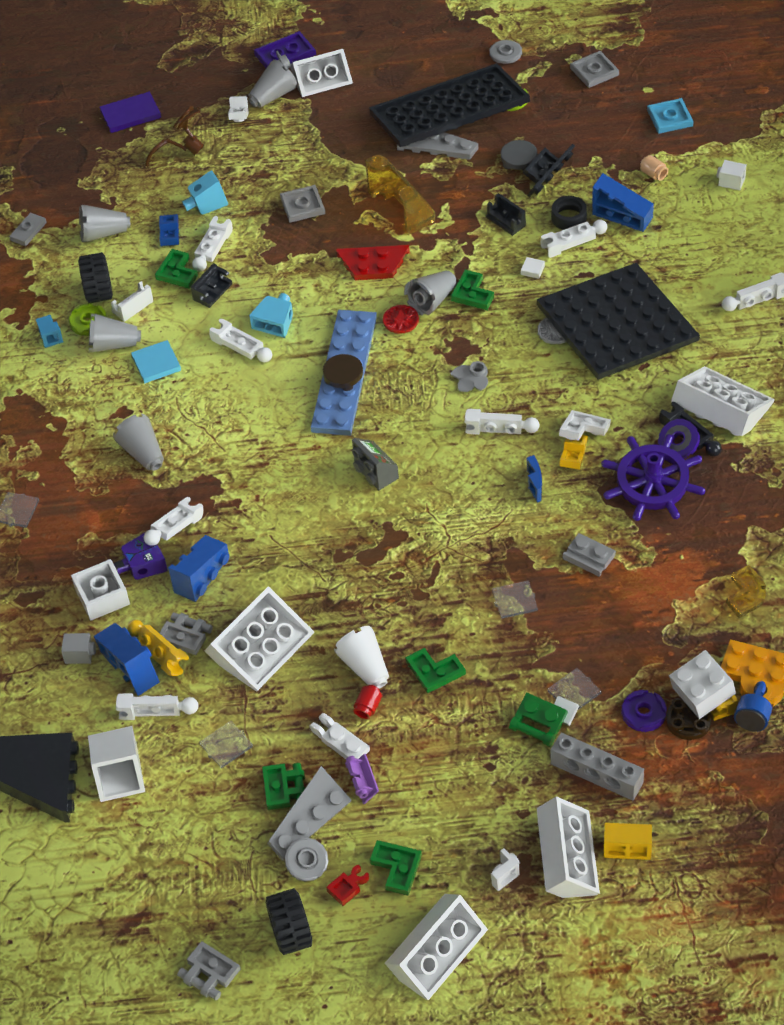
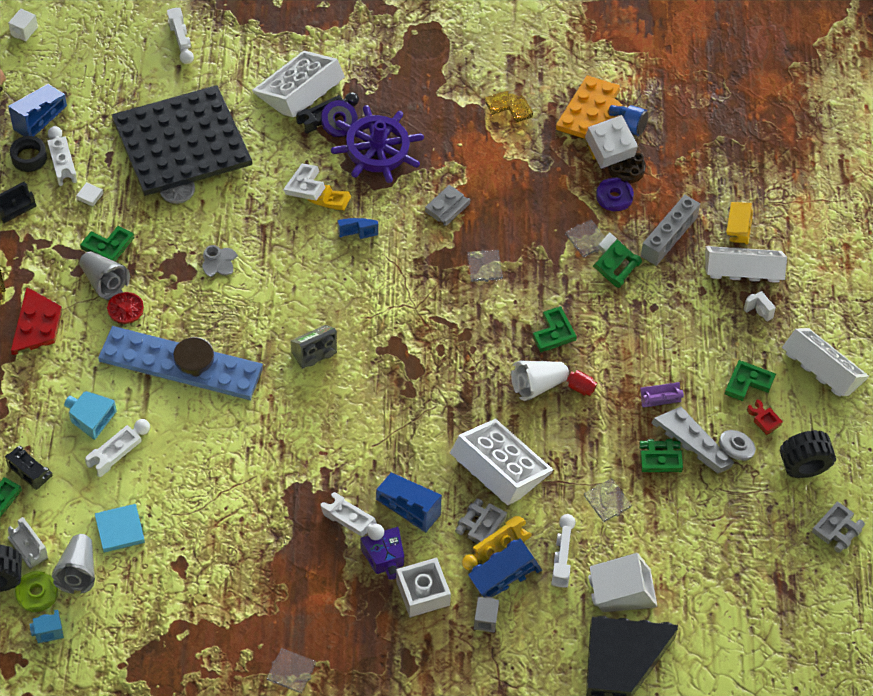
camera: 90 degrees left, 5 degrees up
light grey cone [113,414,164,471] -> none
white hinge [309,713,370,759] -> none
white plate [465,409,540,435] -> none

